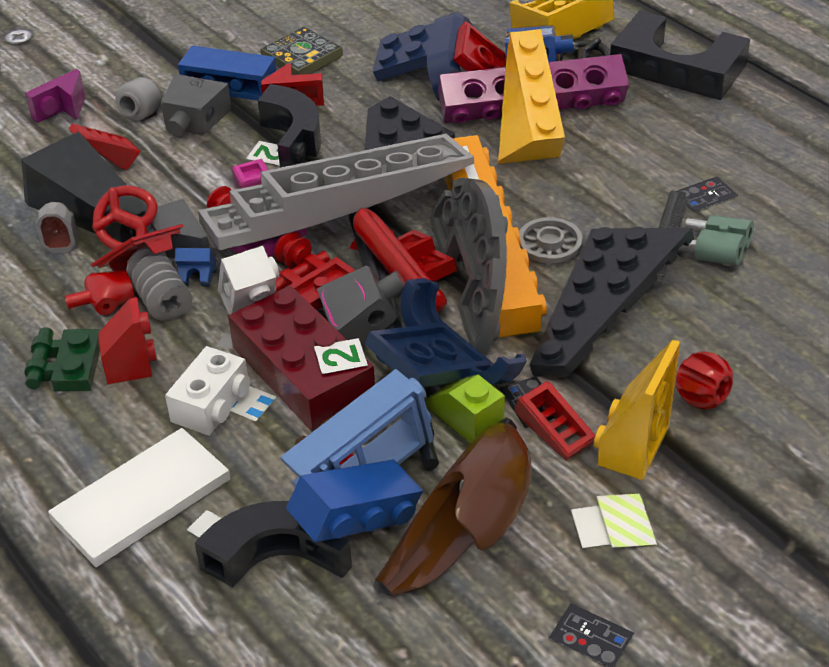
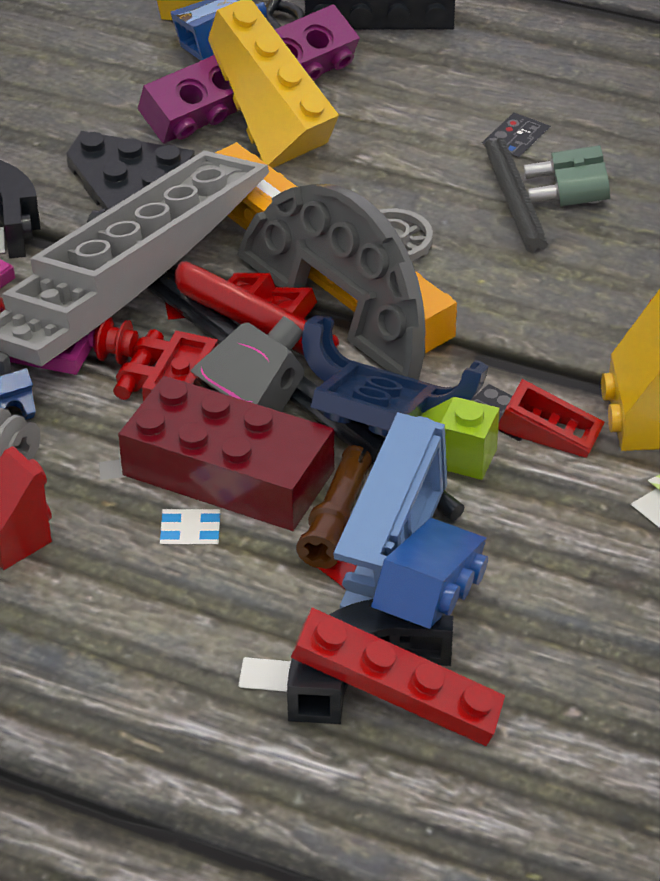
camera: 30 degrees left, 0 degrees up
white tile [48,428,231,567] -> none
white brick [165,346,250,436] -> none
white brick [218,246,279,315] -> none
white sticker [314,338,368,374] -> none
dark blue piece [373,12,473,101] -> none
reddish brown piece [374,417,532,596] -> none
red plate [454,21,506,95] -> none
black wing [529,227,694,377] -> none
none -> red plate [290,607,505,746]

